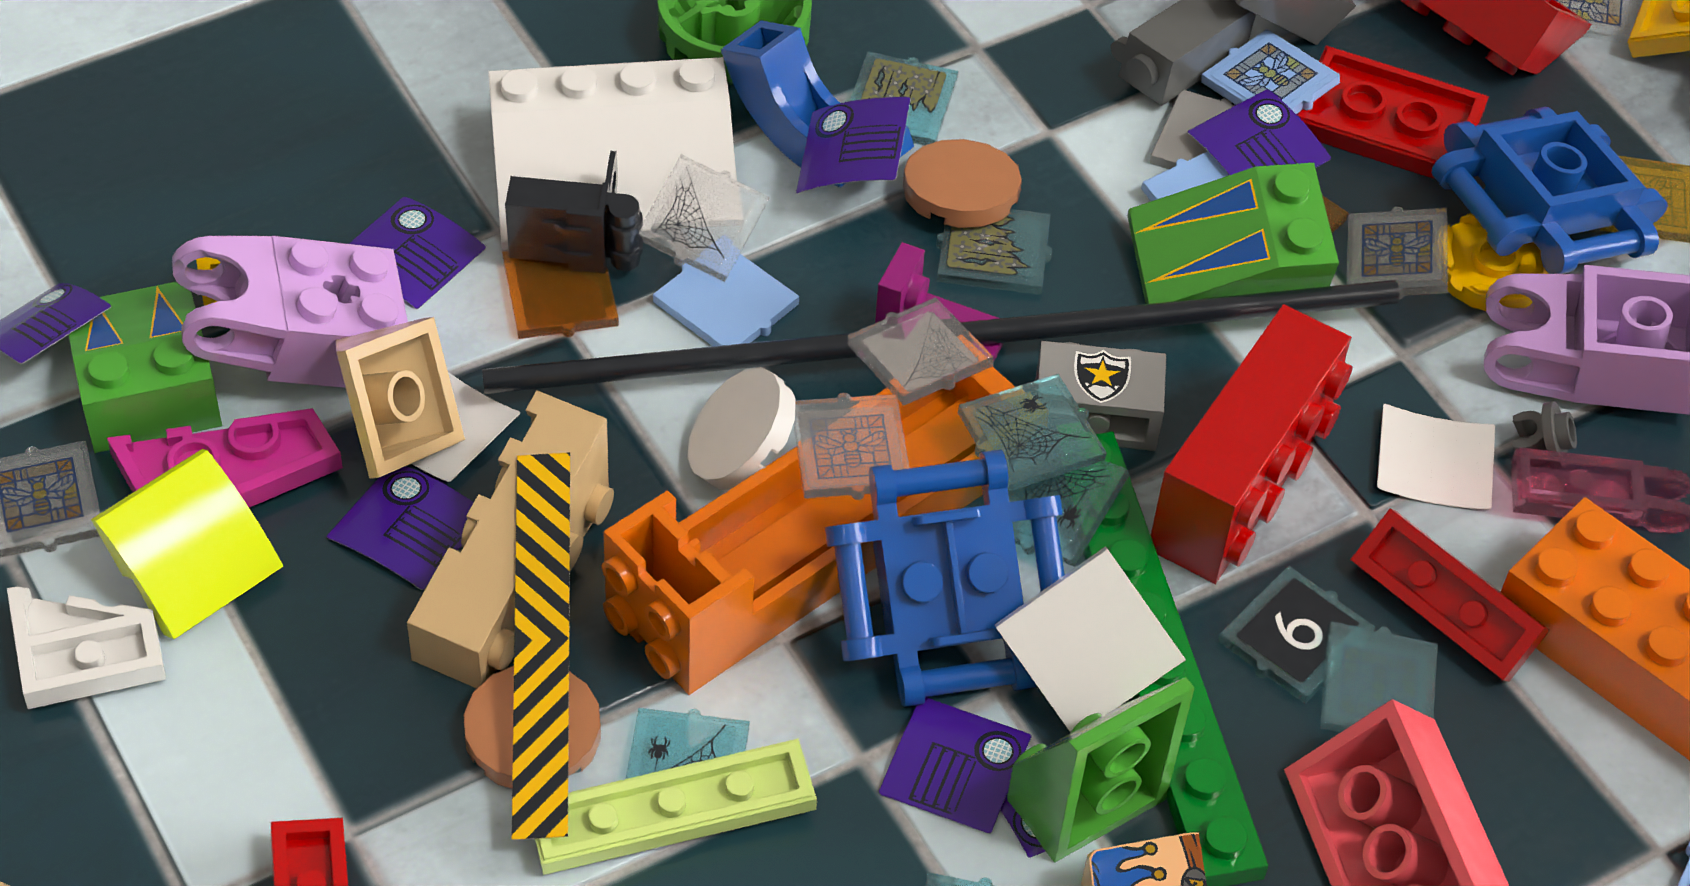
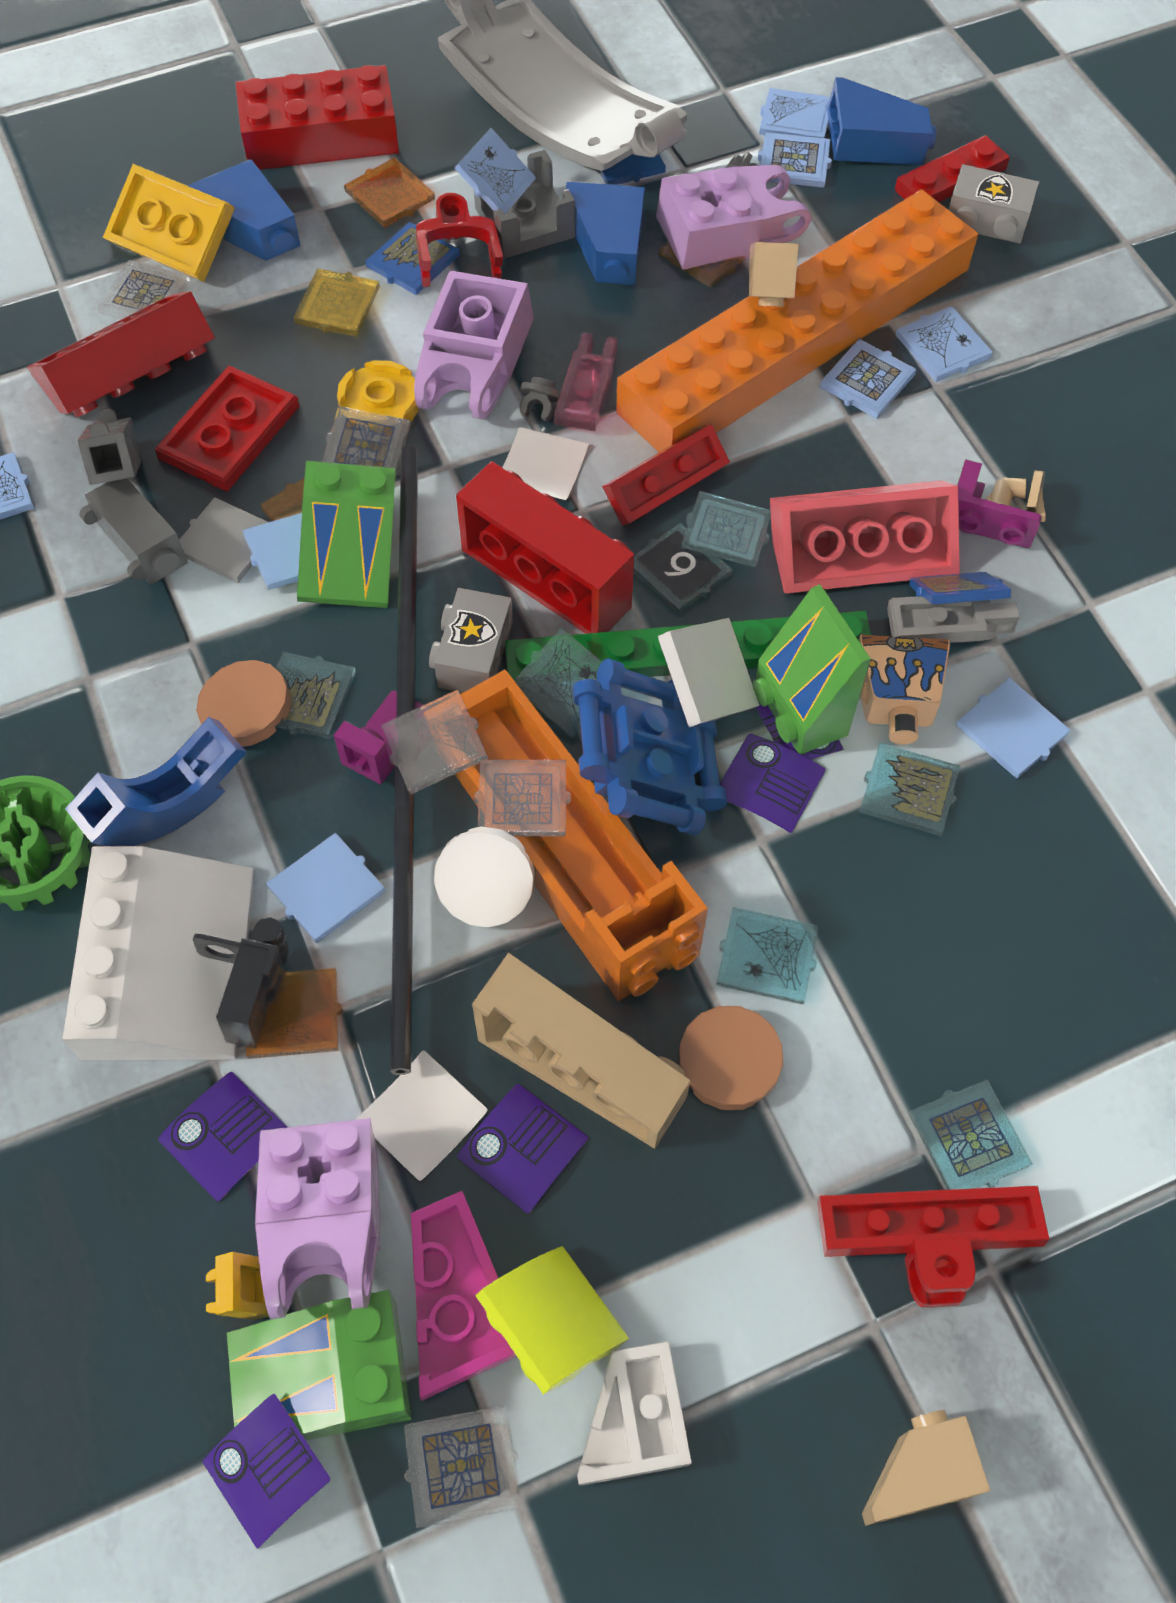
camera: 80 degrees left, 10 degrees up
tan slope [335,317,465,478] -> none
sticker [512,452,570,840] -> none
yellowish green tile [535,738,817,875] -> none
clear piece [640,154,770,282] -> none
dark purple sticker [796,97,911,194] -> none
piece [850,51,959,146] -> none
clear light blue piece [958,374,1107,492] -> none
dark purple sticker [1188,89,1331,175] -> none
light blue piece [1202,29,1340,114] -> none
blue brick [1431,106,1668,274] -> none

